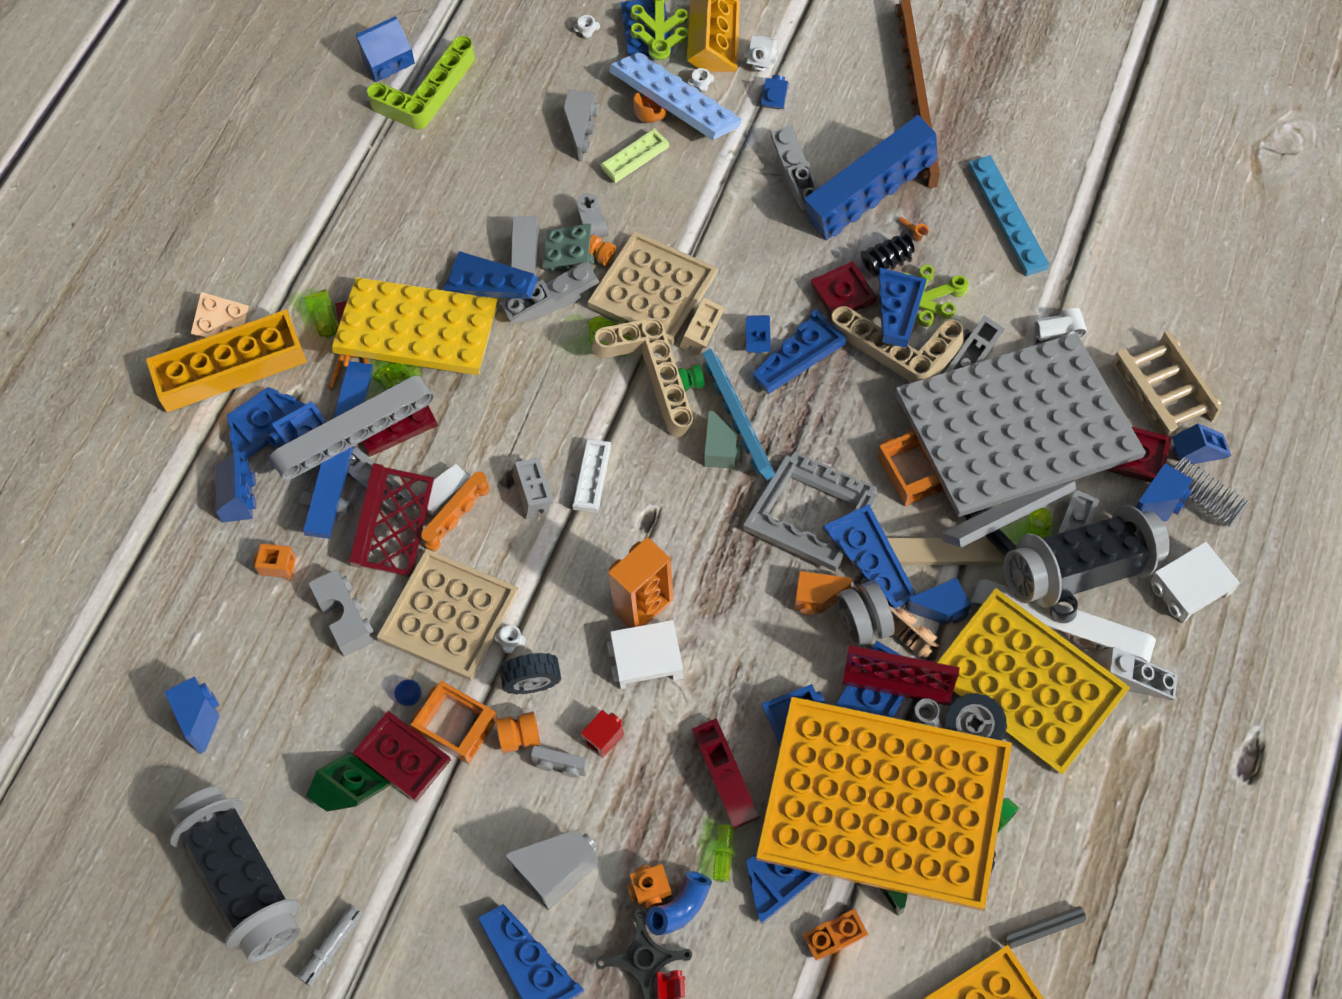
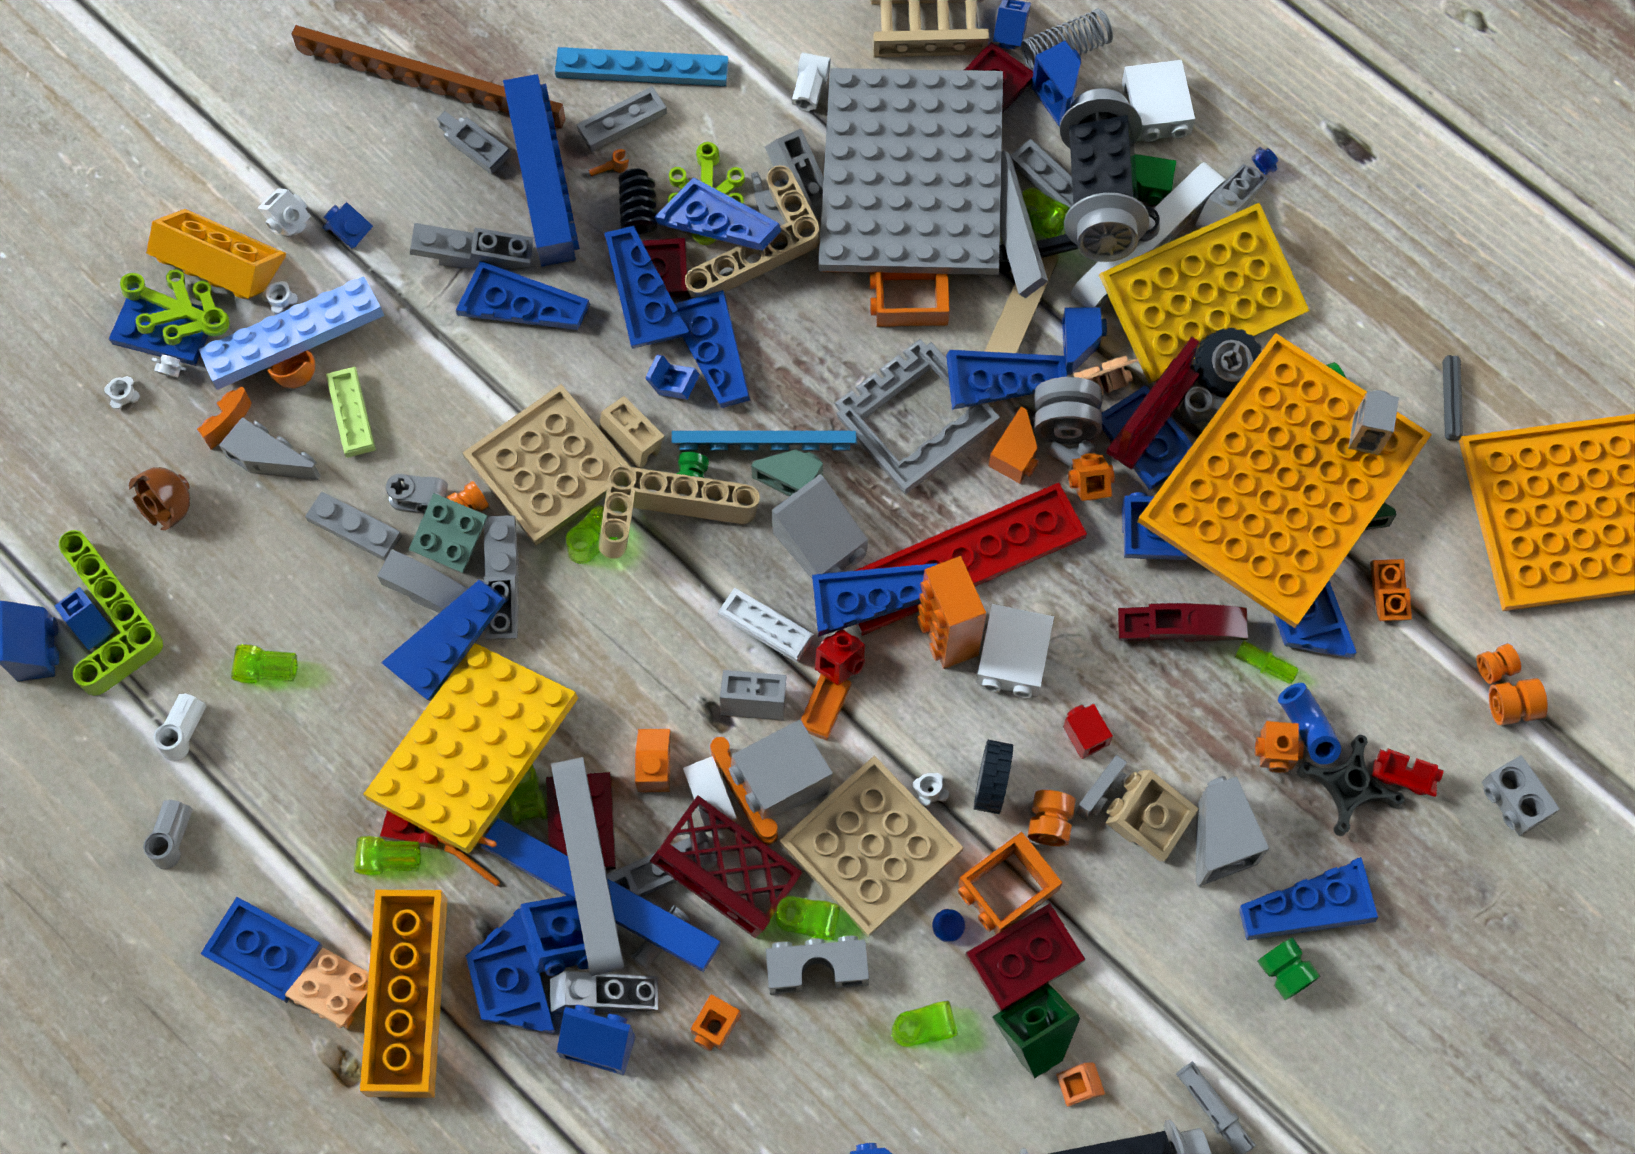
camera: 70 degrees left, 5 degrees up
none -> blue slope [54,587,114,650]
none -> dark orange cylinder [129,467,190,530]
none -> light grey piece [143,800,193,869]
none -> white plate [151,355,186,378]
none -> white piece [153,693,206,761]
none -> orange slope [197,386,252,450]
none -> blue plate [200,897,323,1003]
none -> clear neon green piece [231,644,298,684]
none -> light grey plate [305,491,402,561]
none -> light grey hinge [437,111,511,175]
none -> blue wing [456,261,590,330]
none -> light grey slope [550,971,658,1013]
none -> light grey plate [577,86,667,152]
none -> blue wing [605,226,690,349]
none -> orange slope [635,729,671,792]
none -> light grey slope [729,719,833,820]
none -> light grey slope [772,474,868,578]
none -> clear neon green piece [776,896,841,941]
none -> orange tile [801,674,852,741]
none -> blue wing [812,563,937,637]
none -> red brick [815,629,865,686]
none -> red plate [854,482,1087,636]
none -> clear neon green piece [891,1001,958,1047]
none -> light grey arm [1048,440,1095,466]
none -> orange slope [1056,1062,1105,1107]
none -> orange brick [1068,453,1115,501]
none -> tan plate [1105,770,1199,861]
none -> green slope [1135,154,1177,206]
none -> clear blue plate [1251,147,1278,175]
none -> green wheel [1257,937,1321,1001]
none -> light grey brick [1348,390,1399,455]

